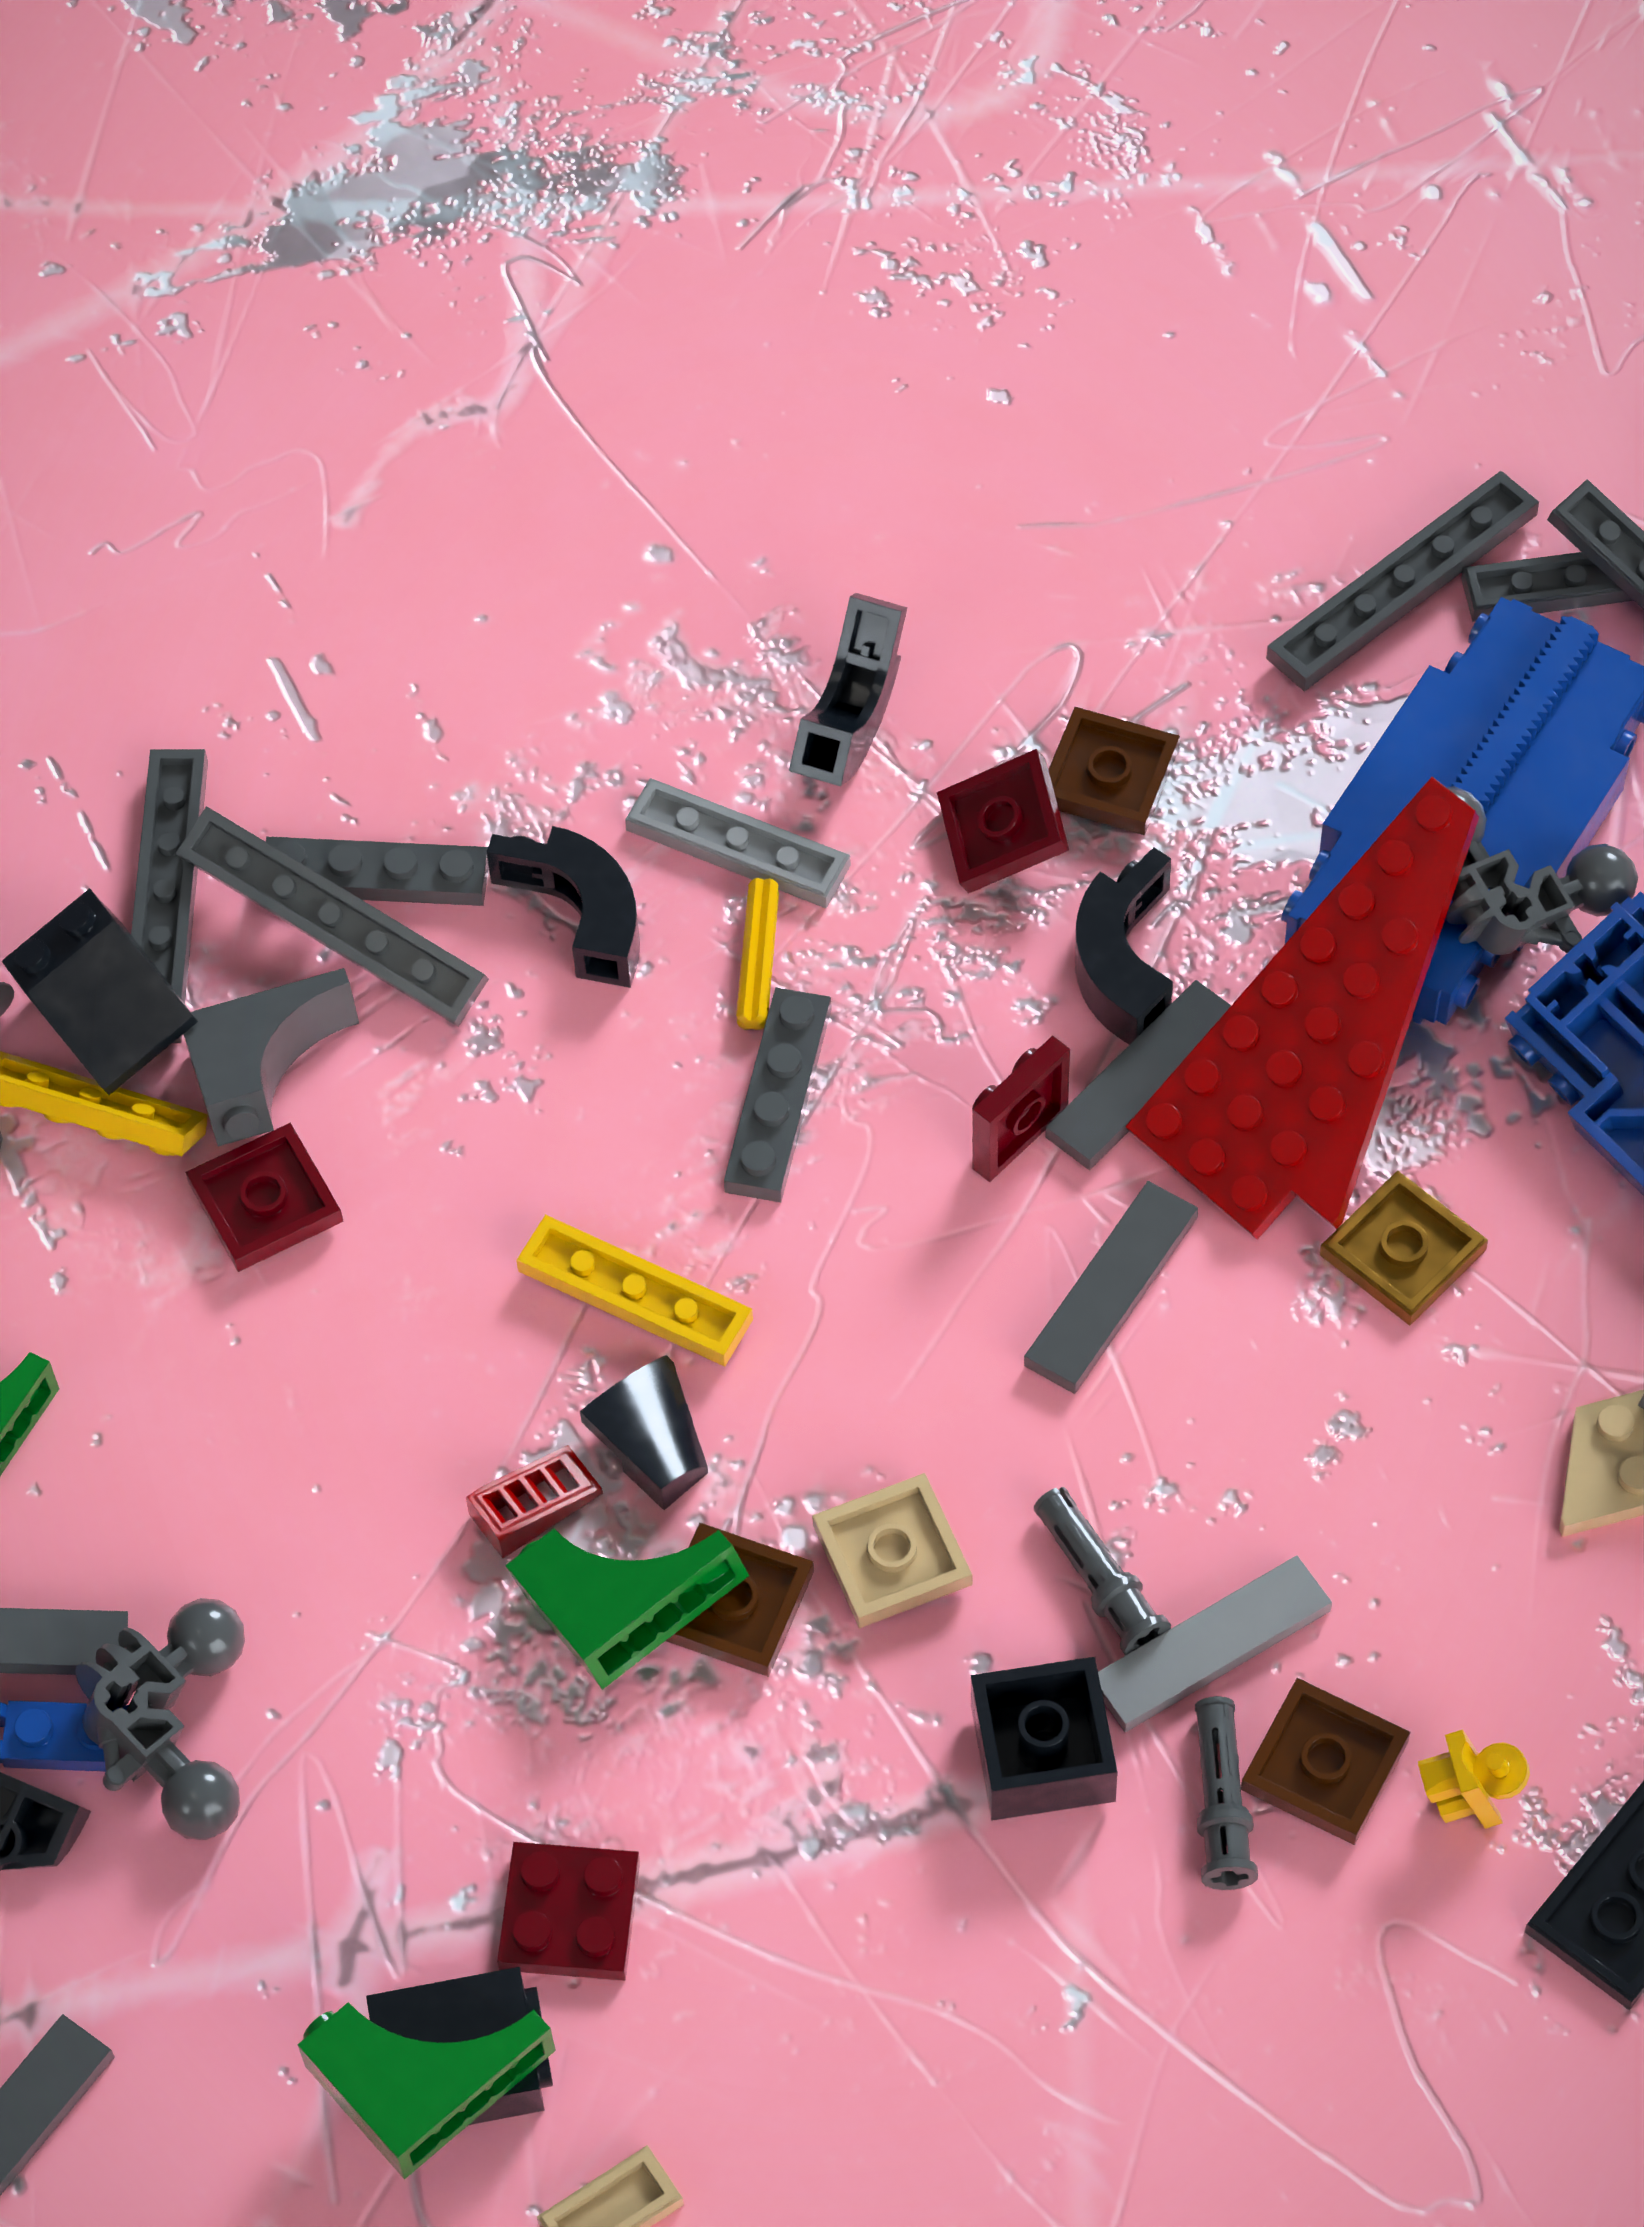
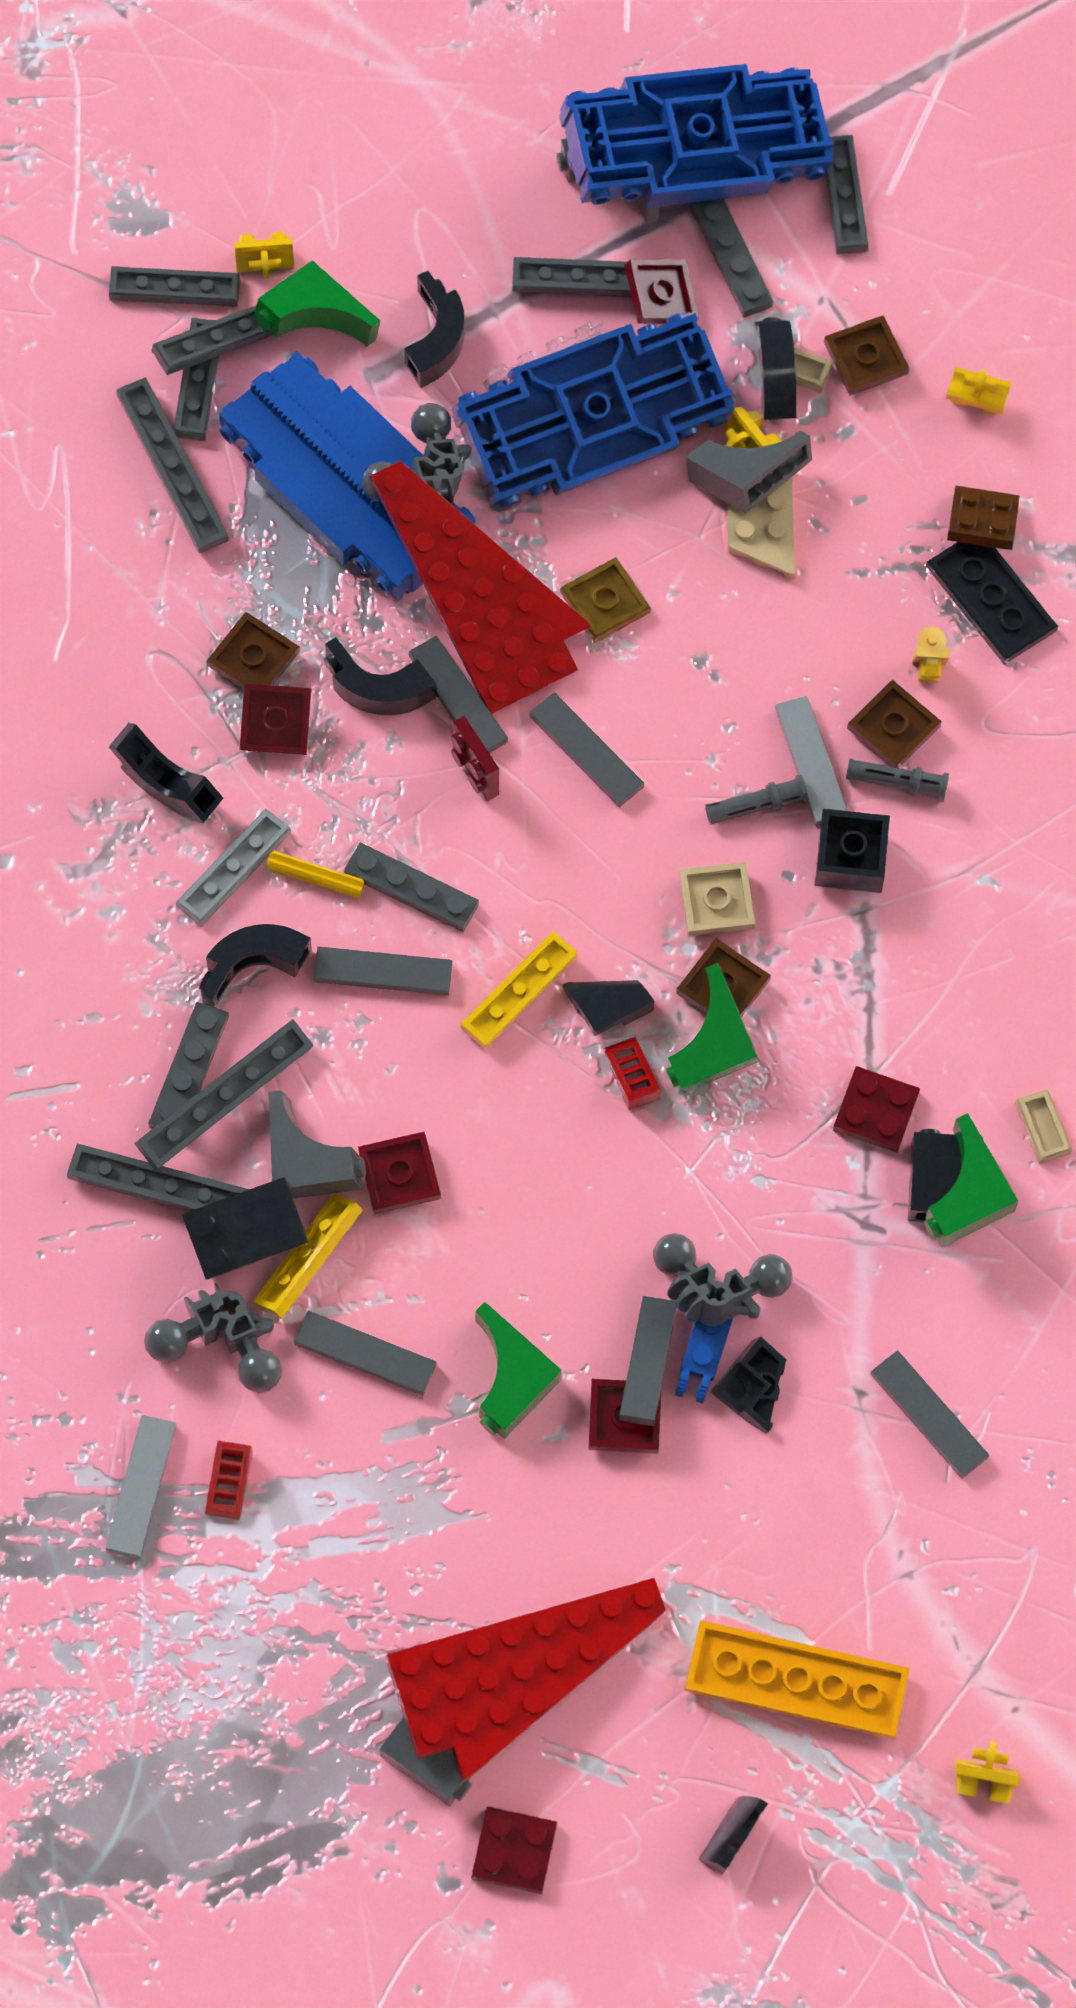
camera: 80 degrees left, 10 degrees up
none -> dark grey tile [314,946,453,996]

